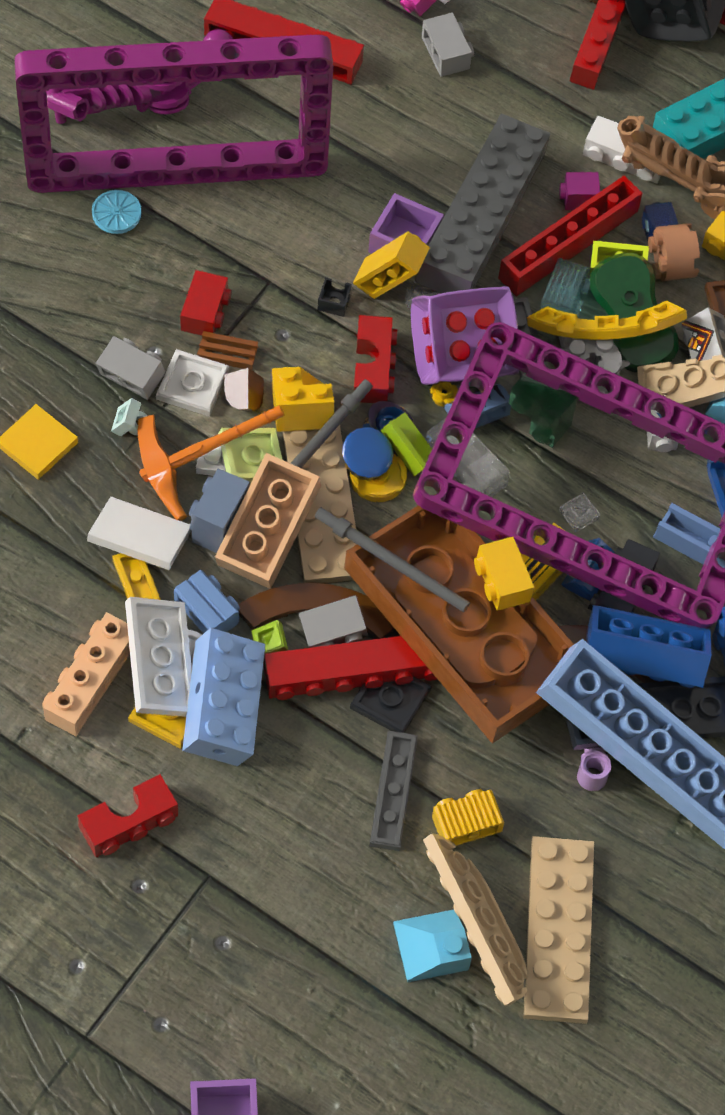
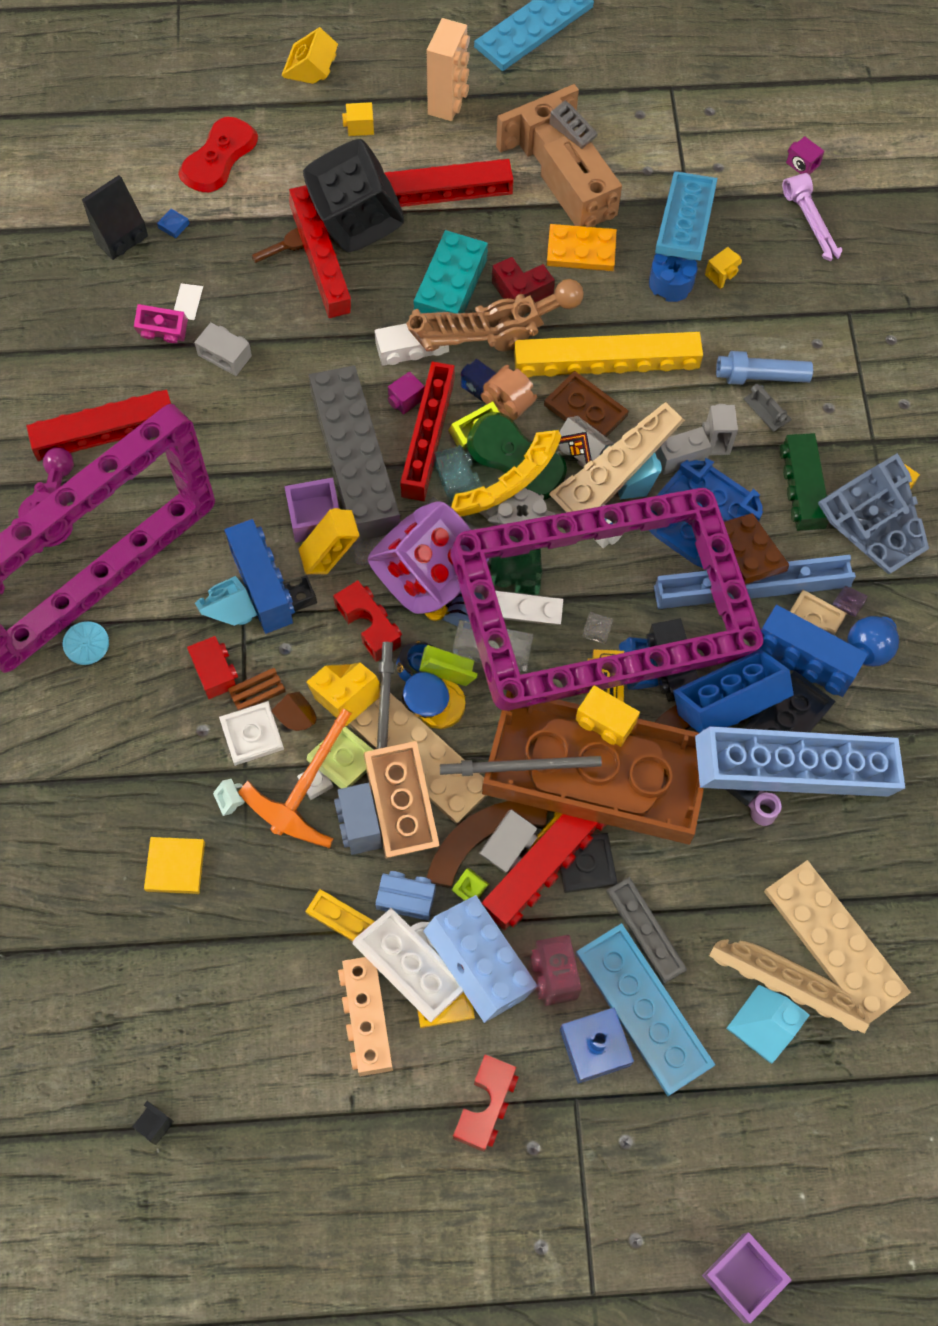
camera: 35 degrees left, 5 degrees up
white tile [87,497,191,570] -> none
light grey brick [95,336,166,400] -> none
yellow brick [432,789,504,846] -> none
none -> medium azure slope [195,576,257,626]
none -> blue brick [224,519,295,634]
none -> white brick [482,591,563,625]
none -> clear pink brick [530,935,582,1006]
none -> brick [560,1007,634,1084]
none -> dark azure plate [576,923,715,1096]

